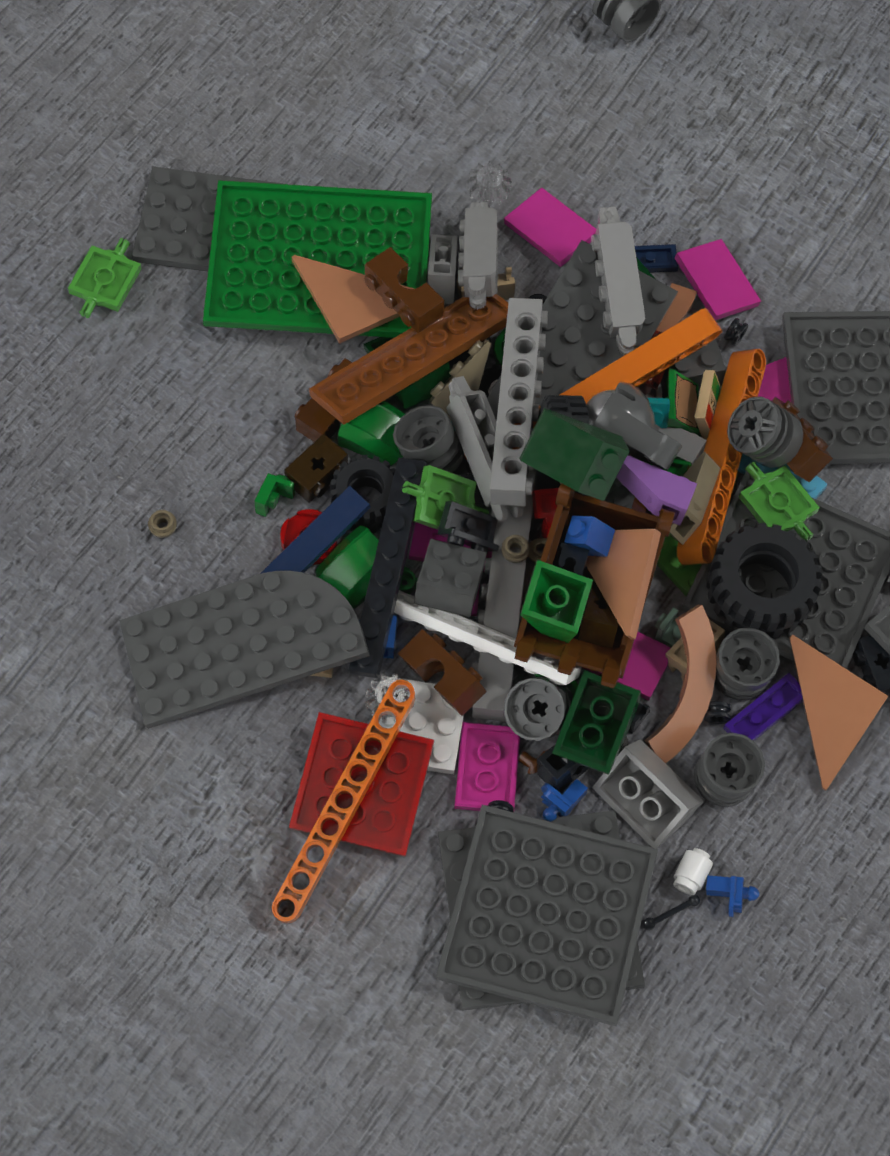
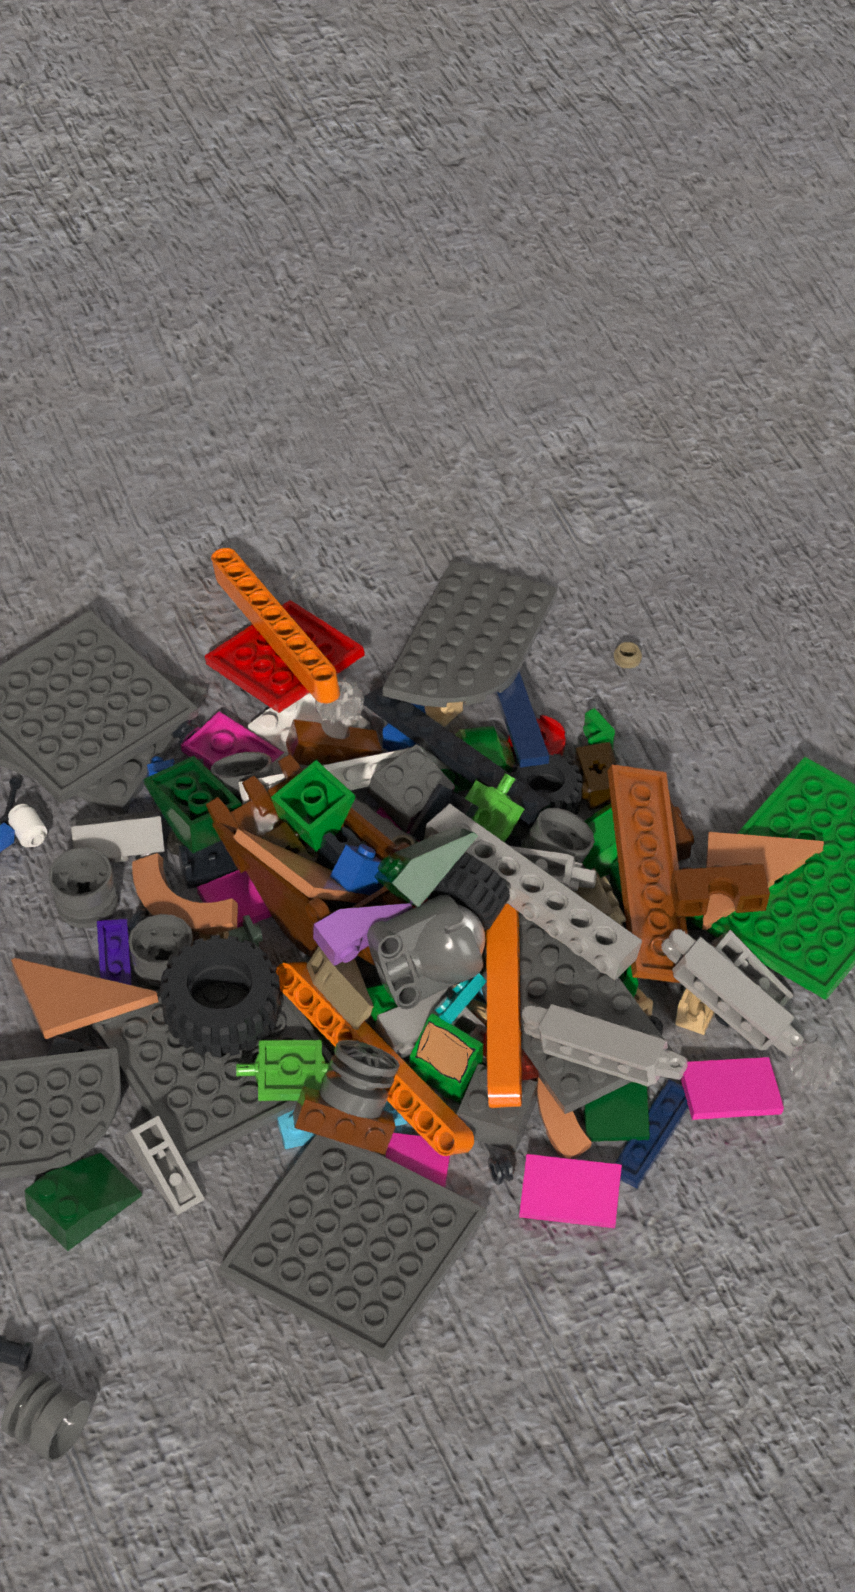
camera: 125 degrees right, 15 degrees down
tan tile [694,370,721,445] -> none

